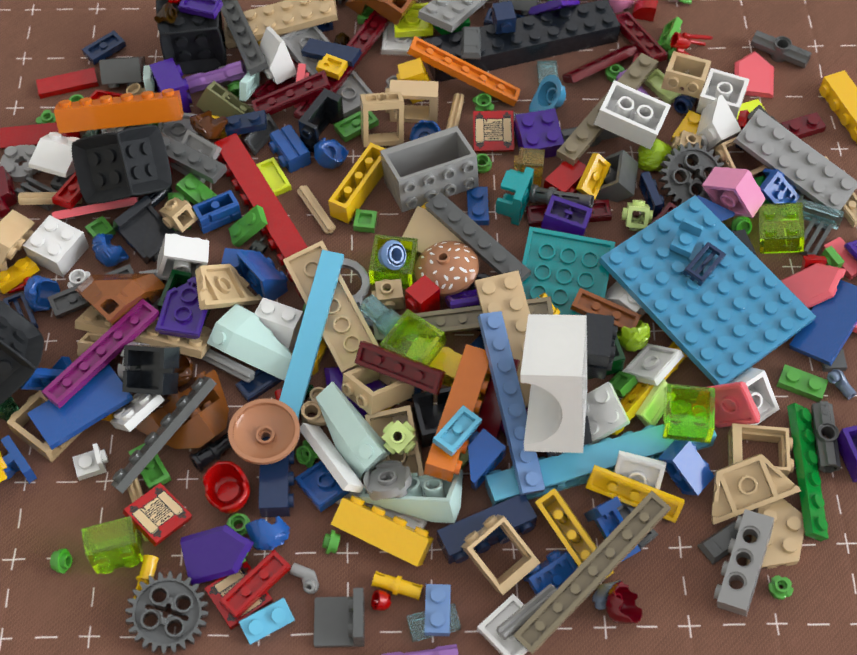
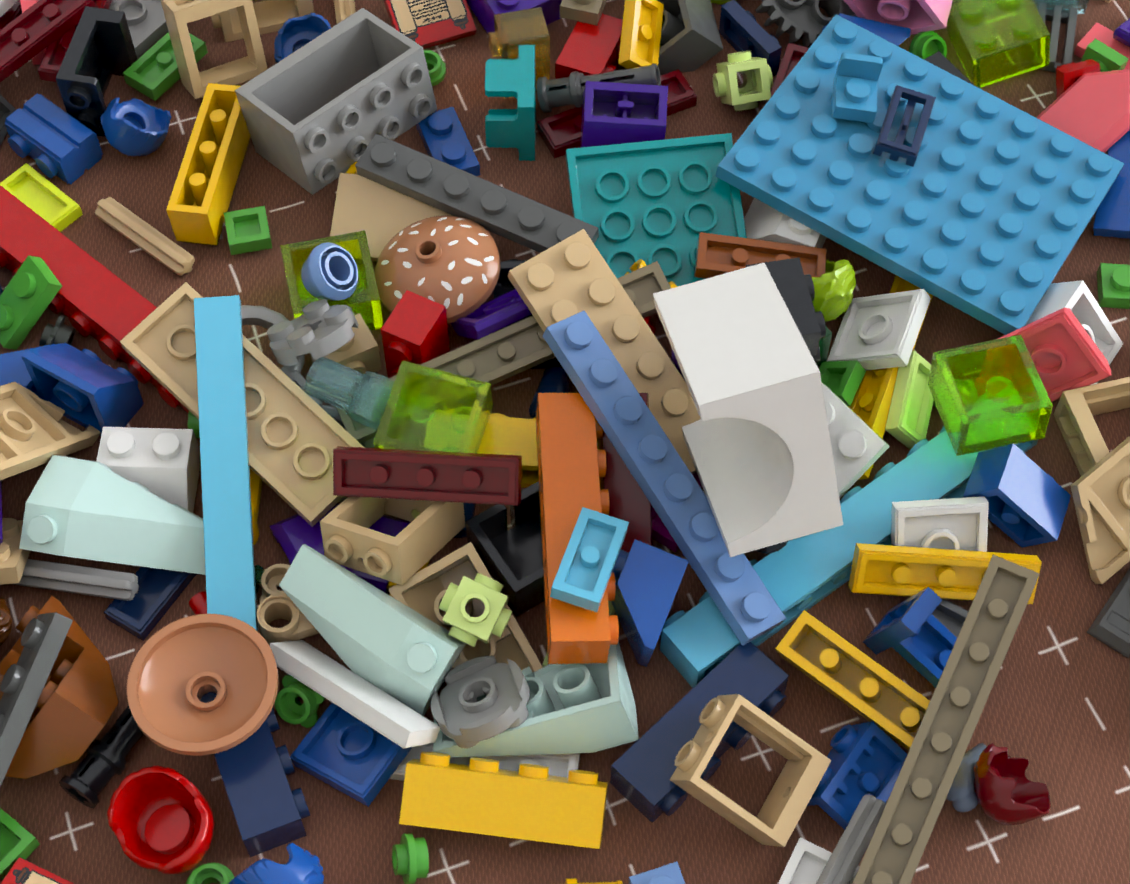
camera: 20 degrees left, 0 degrees up
none -> light grey plate [267,299,359,366]

